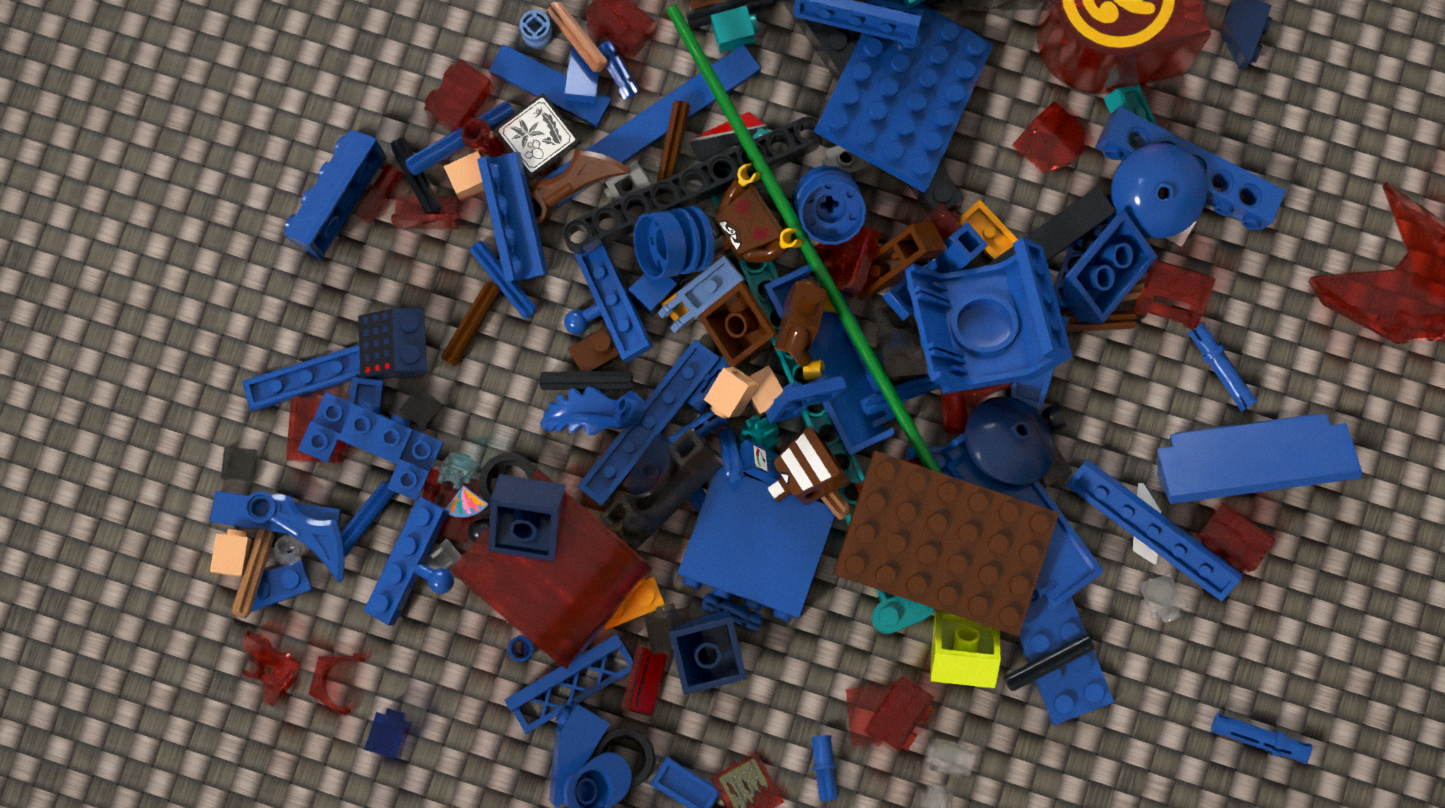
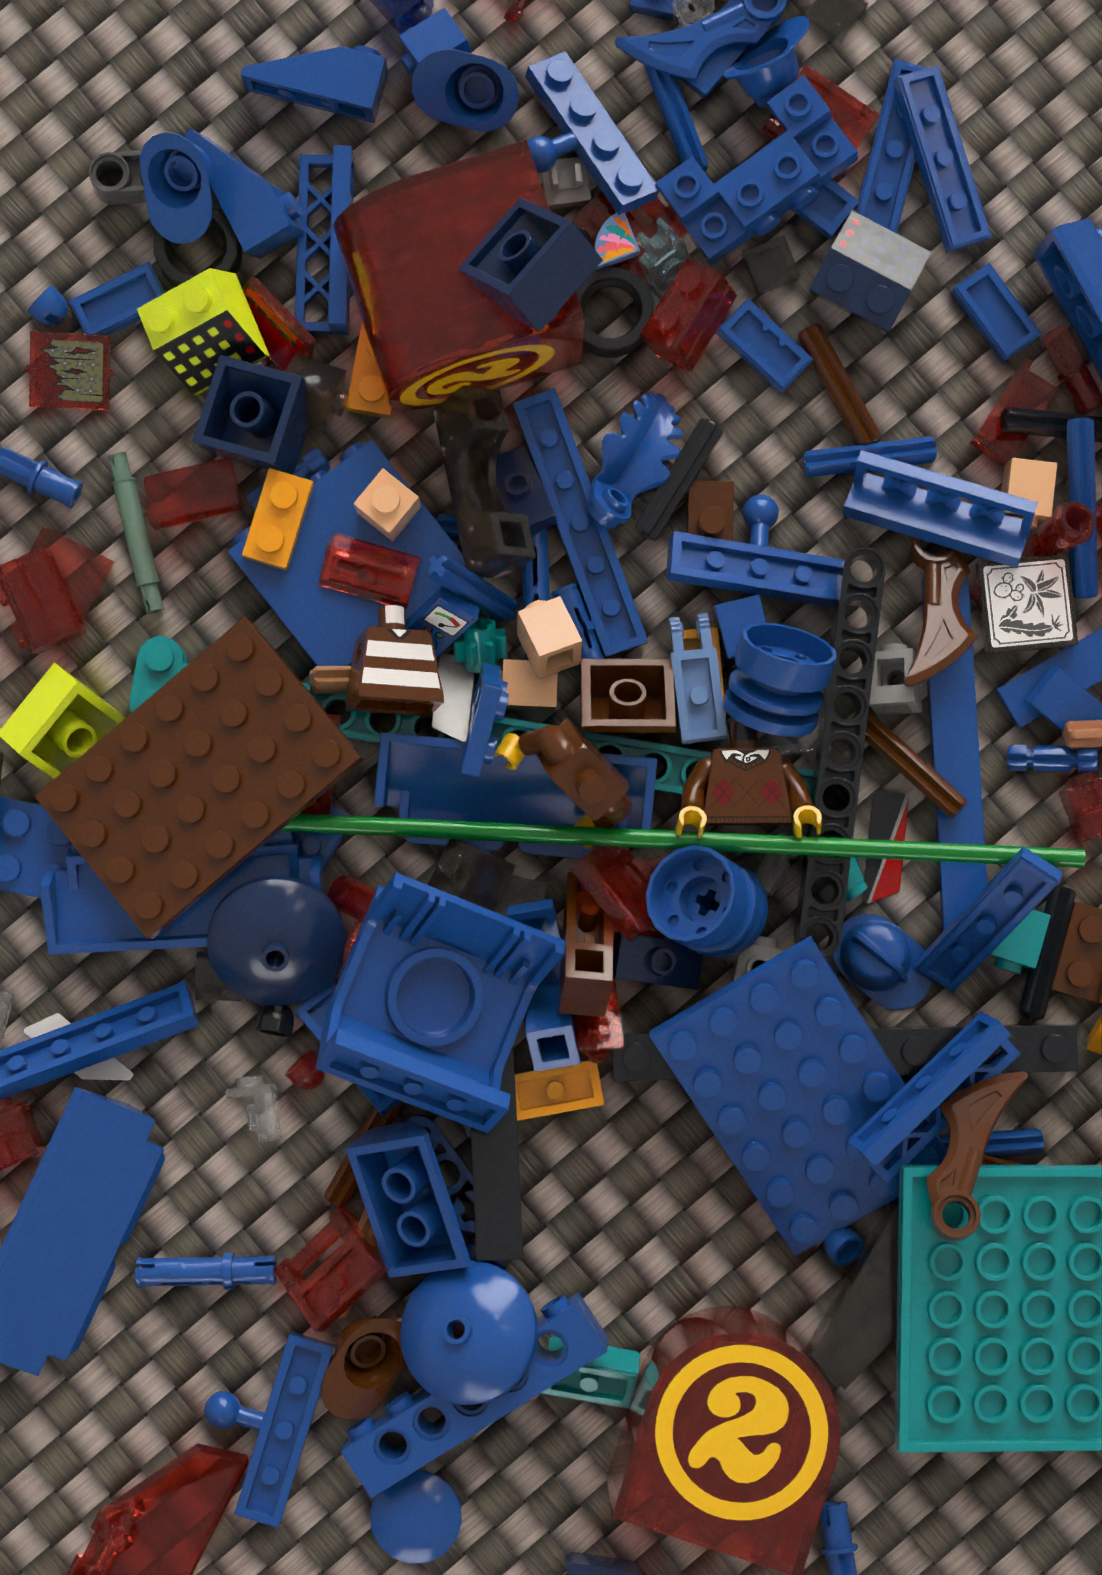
camera: 115 degrees right, 5 degrees up
blue axle [860,374,941,415] -> none
clear red slope [1012,101,1085,173] -> none
none -> sand green piece [108,452,165,614]
none -> neon yellow slope [137,268,270,395]
none -> clear red panel [144,458,243,531]
none -> blue plate [204,1331,335,1528]
none -> clear bracket [225,1075,282,1142]
none -> blue slope [241,45,388,123]
none -> light orange plate [242,468,315,571]
none -> clear red hinge [285,1049,325,1090]
none -> clear red slope [318,533,422,610]
none -> reddish brown piece [321,1316,407,1420]
none -> light nougat brick [353,468,421,542]
none -> blue dish [370,1470,462,1564]
none -> blue brick [399,8,471,79]
none -> blue piece [411,49,519,132]
none -> white sticker [432,654,474,742]
none -> dark blue plate [613,932,703,990]
none -> clear red brick [640,258,737,372]
none -> blue plate [716,298,813,394]
none -> blue piece [723,16,810,108]
none -> blue hinge [823,1226,864,1266]
none -> blue piece [832,913,932,1010]
none -> blue tile [893,65,992,253]
none -> blue tile [915,846,1062,992]
none -> blue tile [951,263,1042,364]

